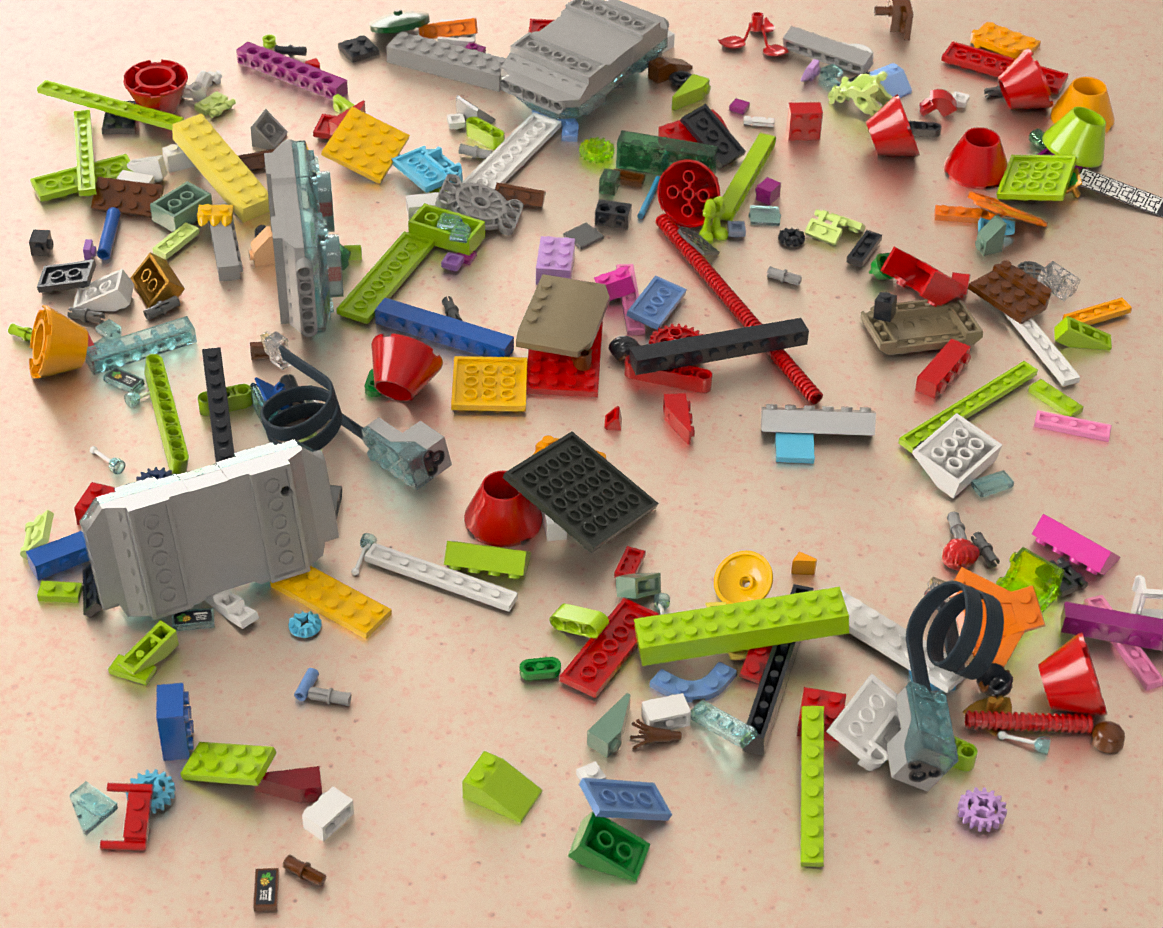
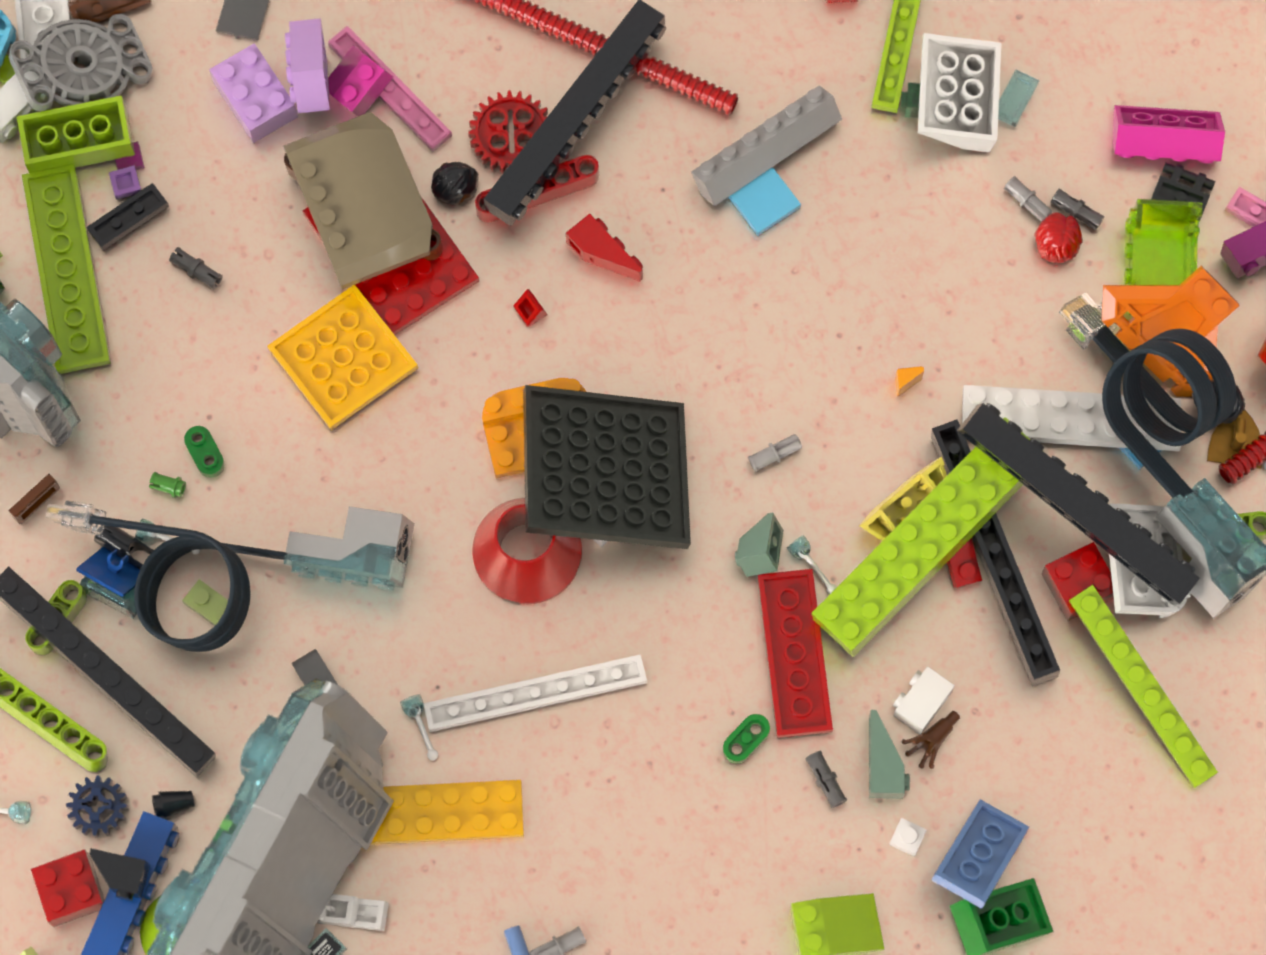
camera: 35 degrees left, 30 degrees up
medium azure gear [288,610,322,638] -> none
red cone [371,334,443,401] -> none
blue brick [375,298,514,357] -> none
clear light blue tile [437,213,471,243] -> none
lime slope [444,541,531,579] -> none
lime beam [549,603,609,638] -> none
red plate [614,546,646,578] -> none
medium blue plate [626,275,687,330] -> none
medium blue plate [650,661,737,702] -> none
clear light blue plate [690,700,758,749] -> none
yellow dish [714,551,773,604] -> none
none -> black plate [87,183,169,251]
none -> bright green pin [149,472,186,498]
none -> lavender brick [285,18,330,113]
none -> light grey axle [748,434,802,472]
none -> dark grey pin [805,751,847,808]
none -> black brick [957,403,1200,605]

